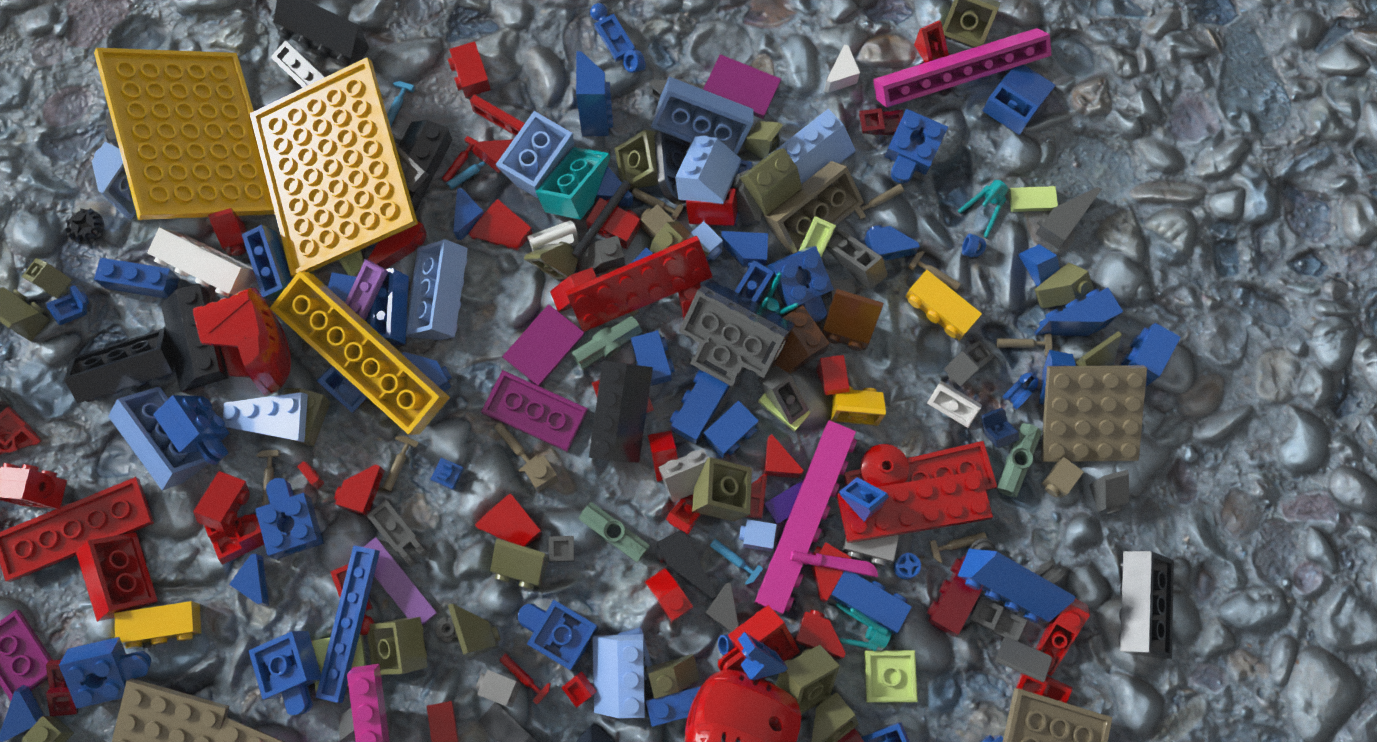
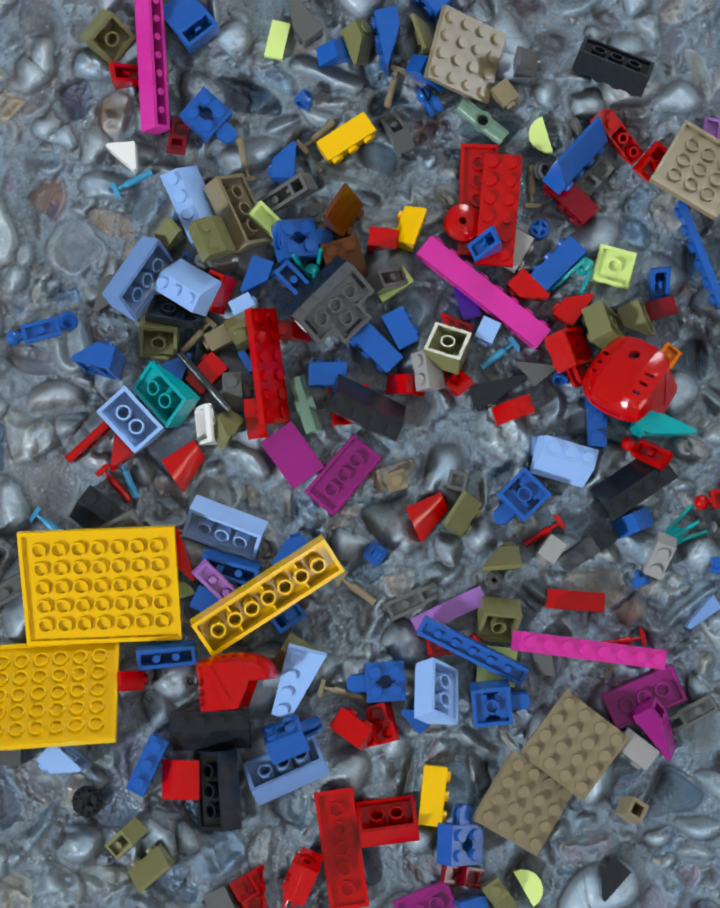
camera: 70 degrees left, 10 degrees up
blue bracket [47,285,89,326] -> none
white slope [147,227,256,297] -> none
red tile [297,461,324,489] -> none
red slope [334,464,385,516] -> none
red brick [448,41,491,98] -> none
blue slope [453,188,484,240] -> none
dark tan piece [494,422,538,472] -> none
red plate [561,671,597,708] -> none
sand green piece [578,502,650,563] -> none
olive slope [645,654,700,699] -> none
magenta tile [703,54,781,119] -> none
blue slope [738,632,788,680] -> none
red slope [764,434,804,478] -> none
dark pink piece [790,551,878,577] -> none
white slope [927,381,982,428] -> none
teal plant [958,180,1009,238] -> none
dark blue bracket [981,408,1020,448] -> none
dark grey slope [995,637,1052,682] -> none
none -> dark azure piece [110,169,153,199]
none -> red slope [162,759,200,800]
none -> light blue slope [414,657,459,725]
none -> yellowish green tile [528,117,553,154]

